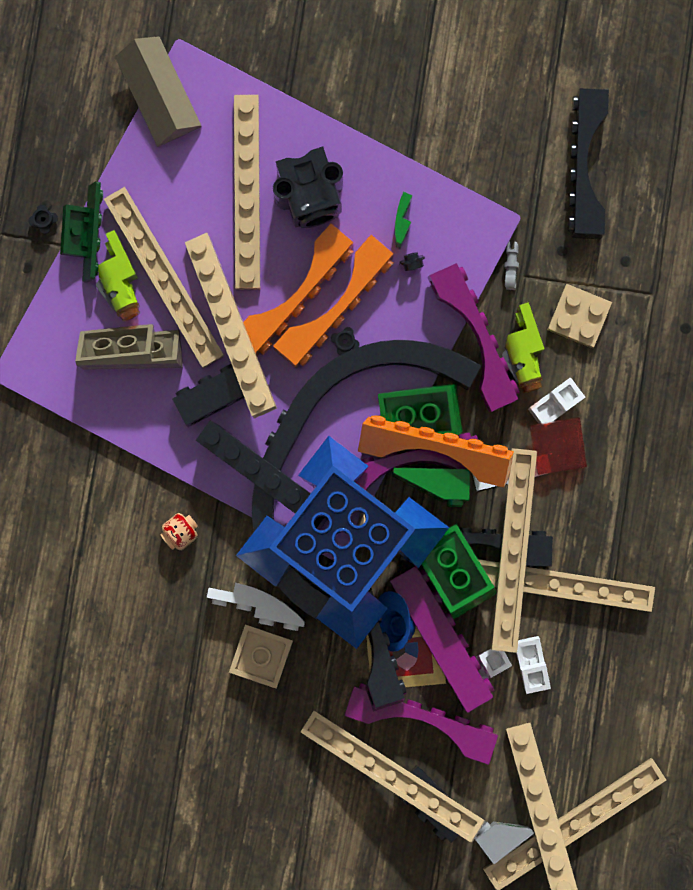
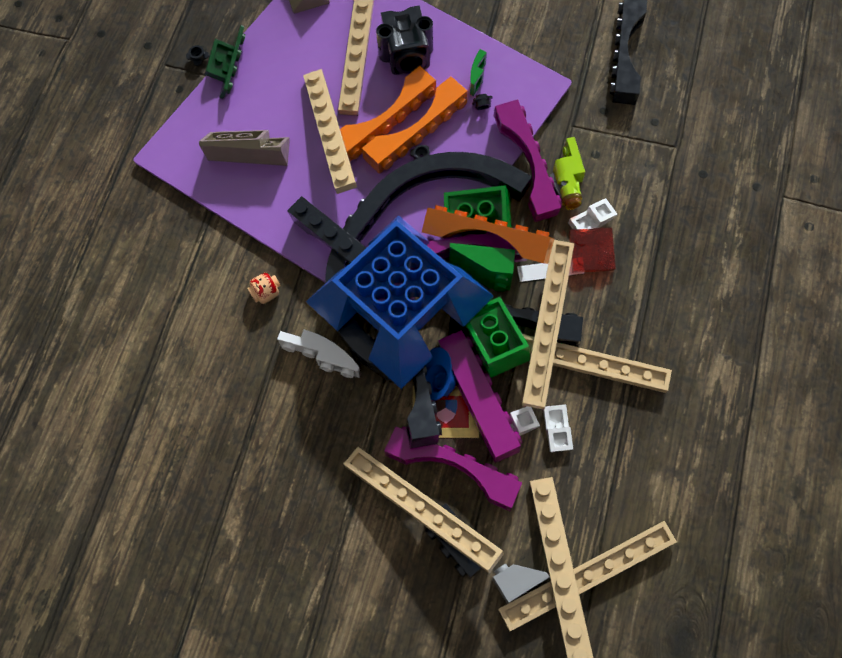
camera: 10 degrees right, 15 degrees down
lime plate [96,230,140,321] -> none
tan plate [104,187,224,369] -> none
black brick [172,364,245,428] -> none
tan plate [229,625,293,689] -> none
light grey piece [504,242,519,290] -> none
tan plate [547,284,612,349] -> none

